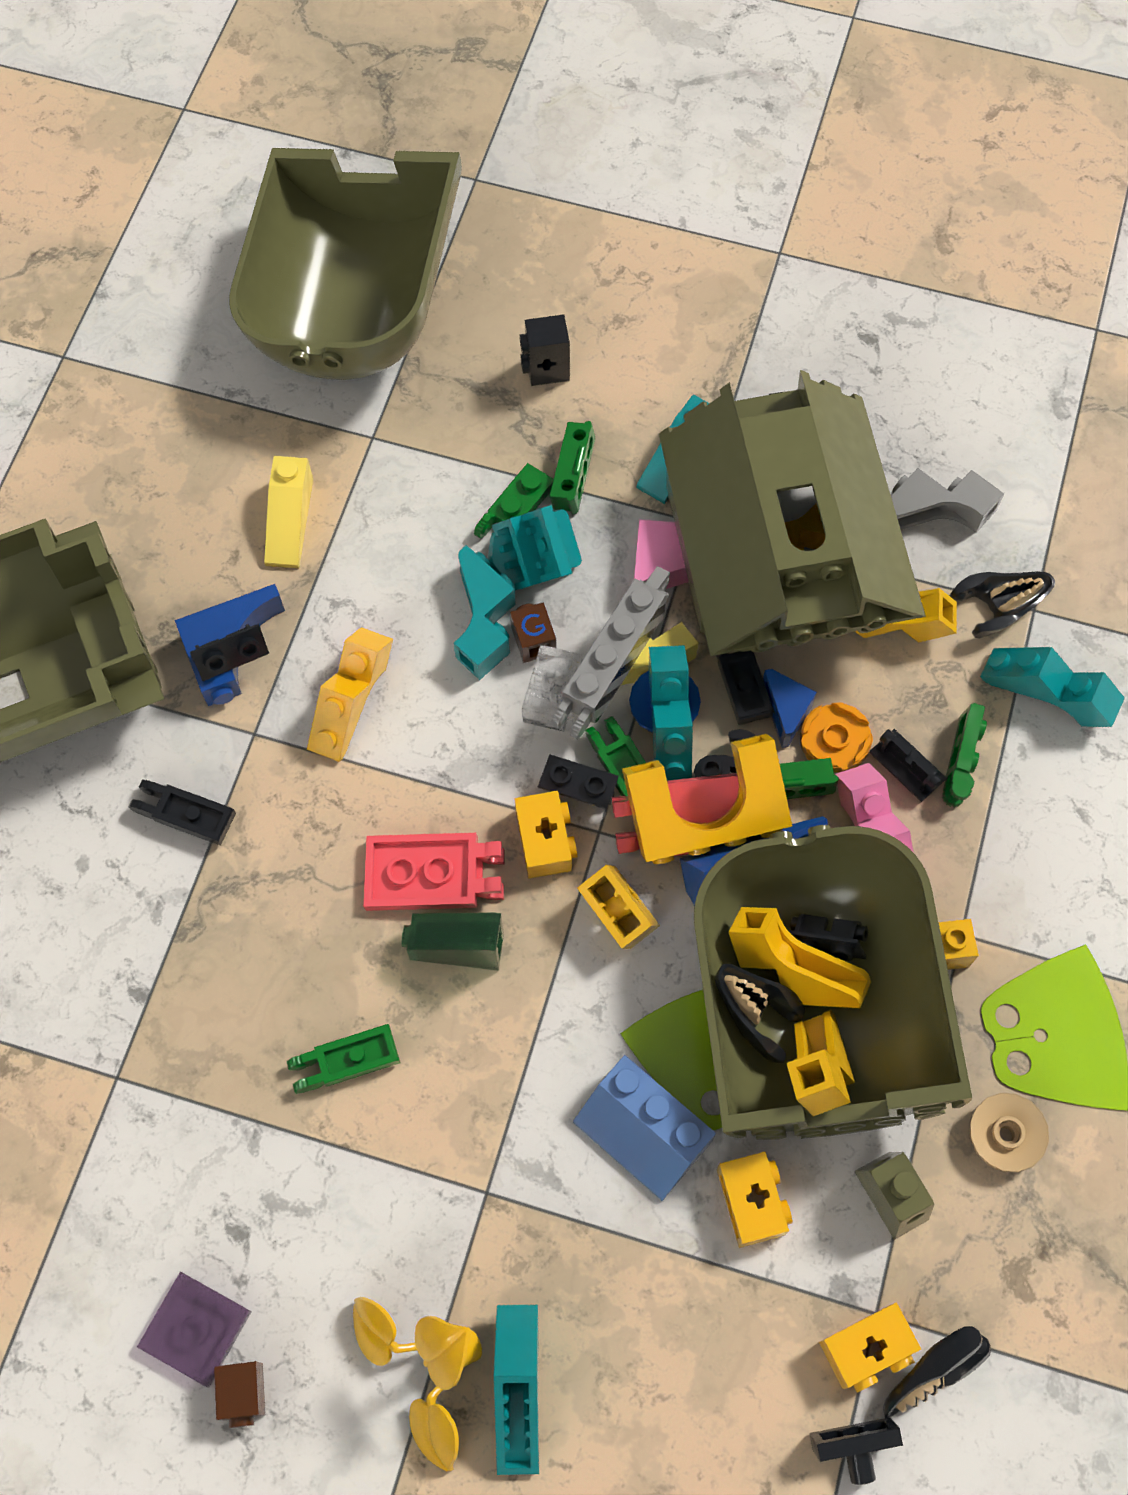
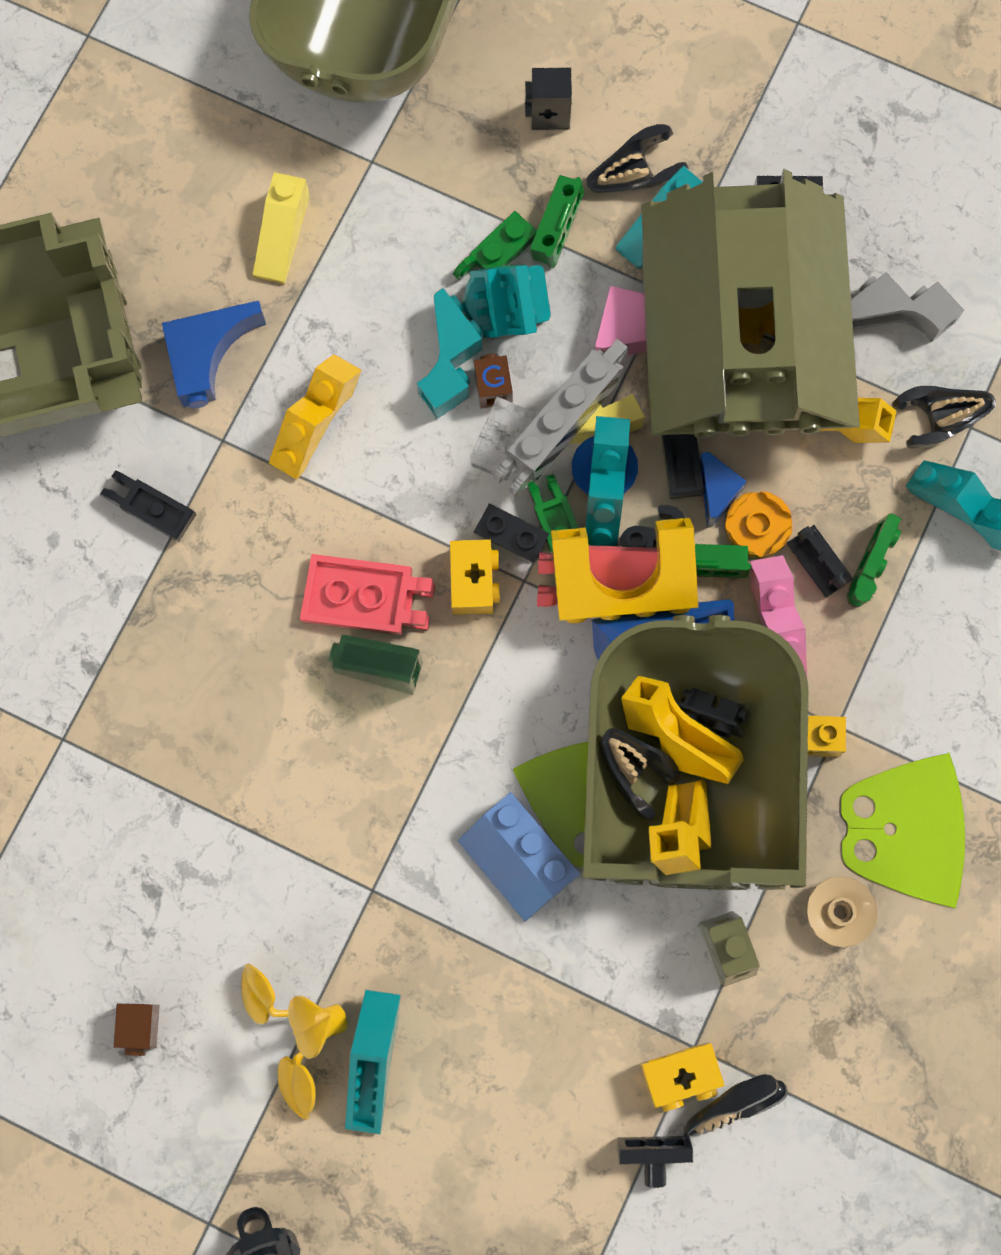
camera: 10 degrees right, 10 degrees up
clear purple tile [137,1271,252,1388] -> none
black hinge [189,624,269,681] -> none
green hinge [287,1024,401,1094] -> none
yellow brick [577,865,660,949] -> none
yellow brick [716,1151,793,1248] -> none
none -> black animal [586,124,689,193]

